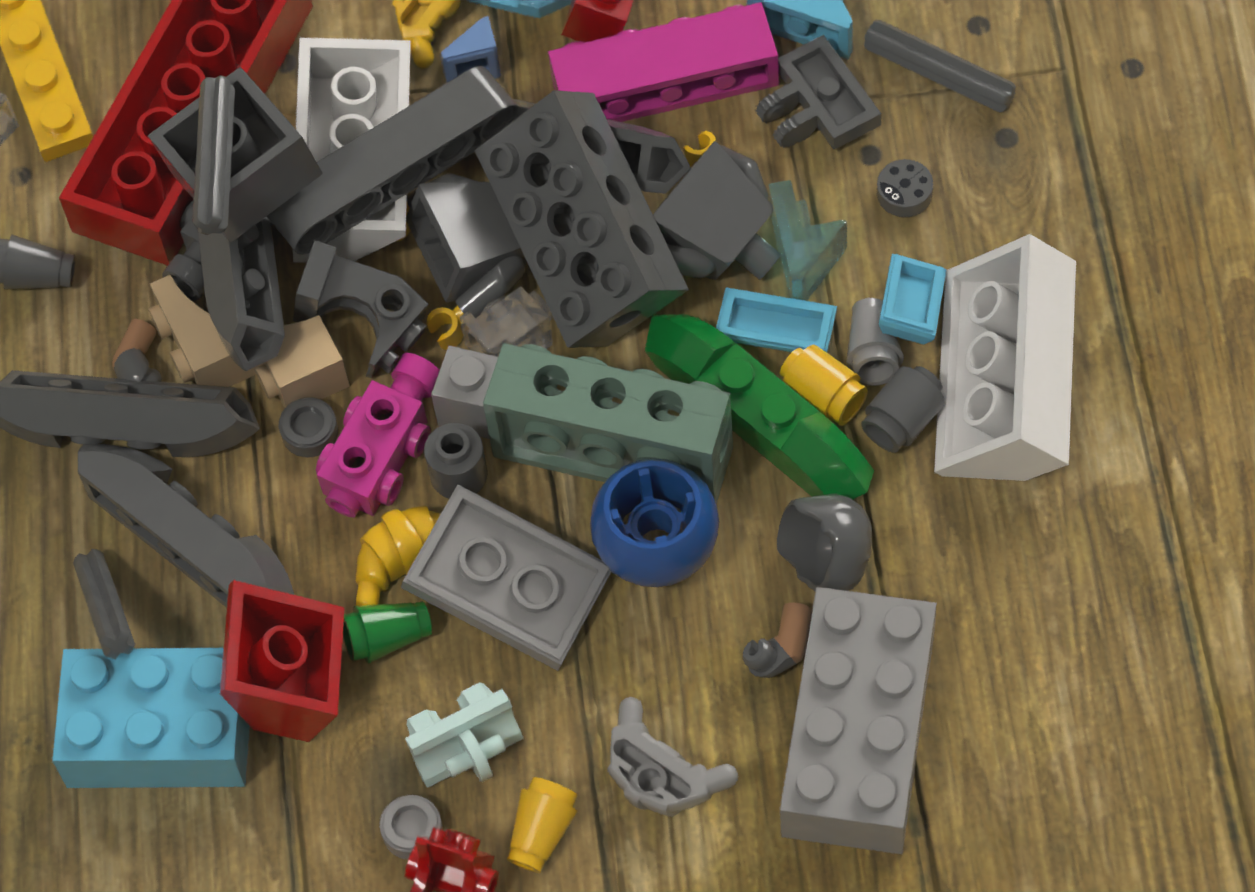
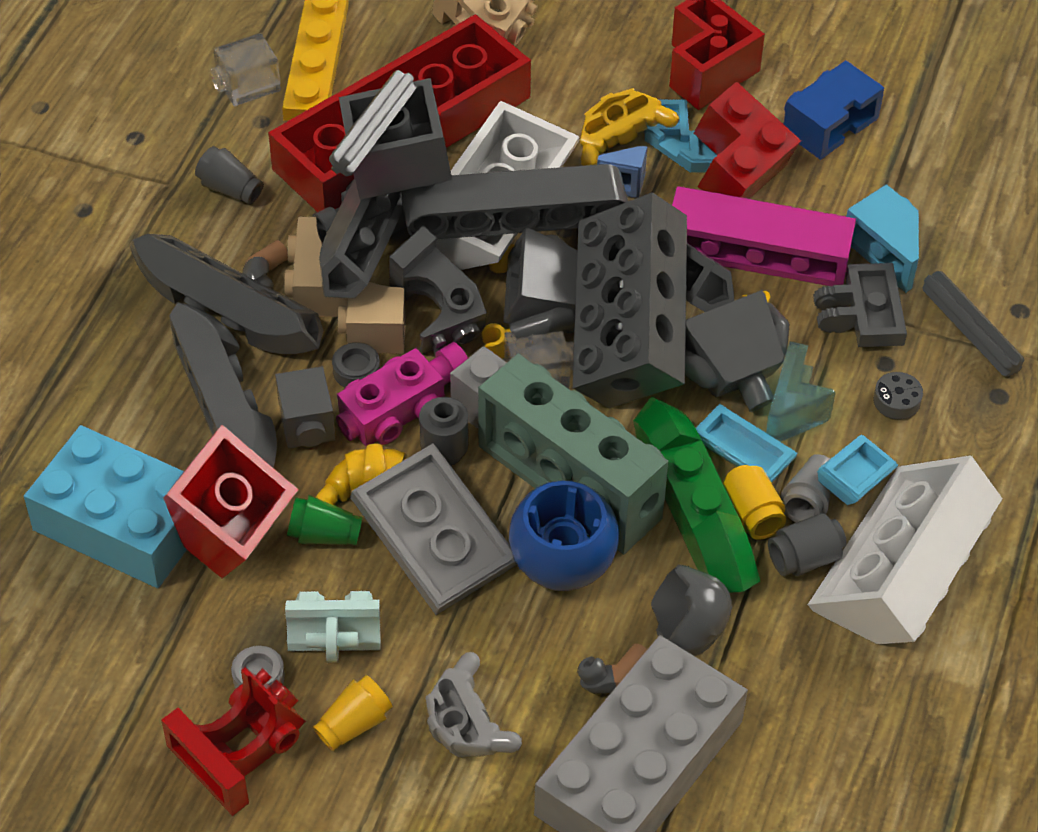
camera: 20 degrees right, 10 degrees down
dark grey axle [73,549,135,659] -> none
none -> dark grey brick [275,366,335,449]

